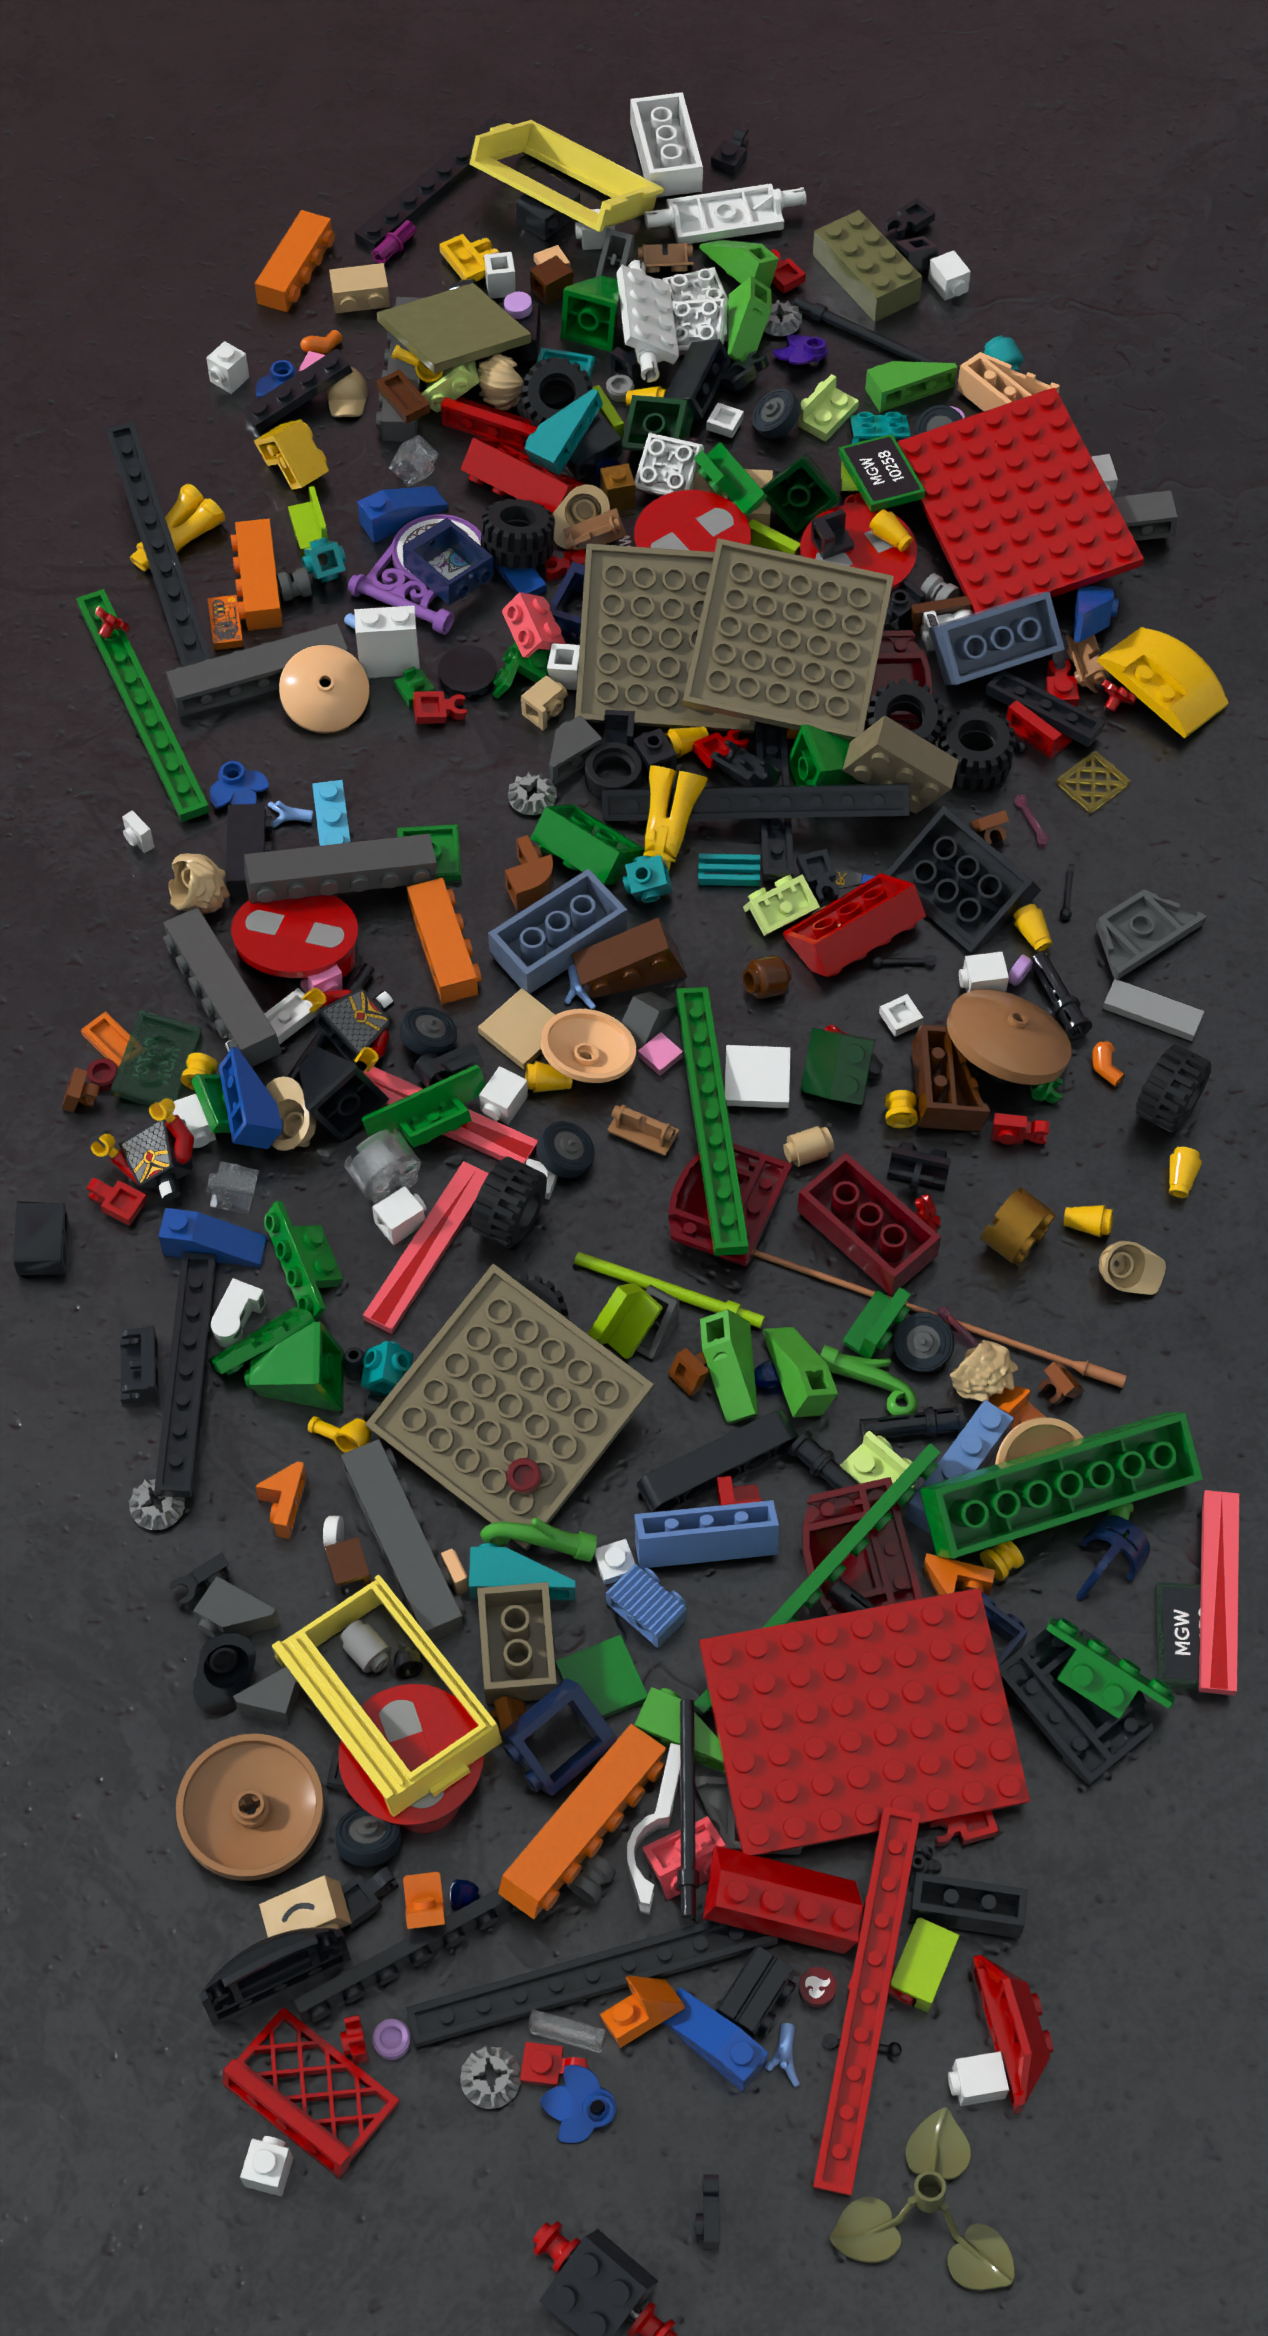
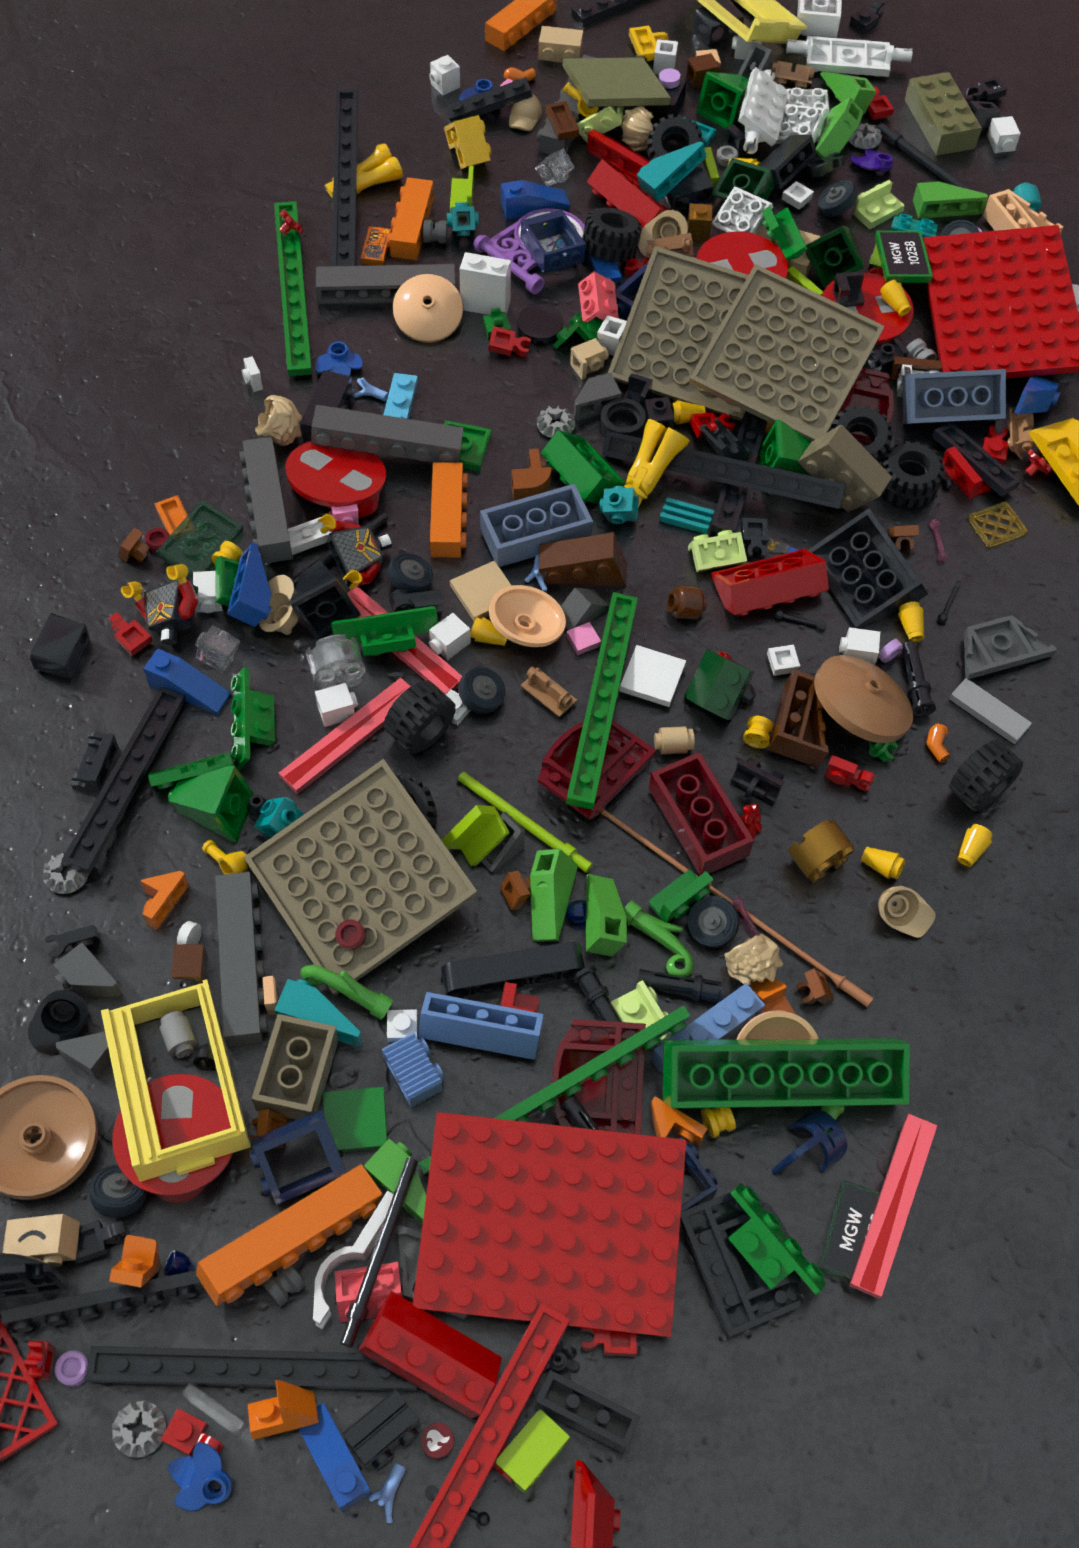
camera: 15 degrees right, 0 degrees up
white leg [211,1278,266,1348] -> none
magenta axle [371,220,417,264] -> none

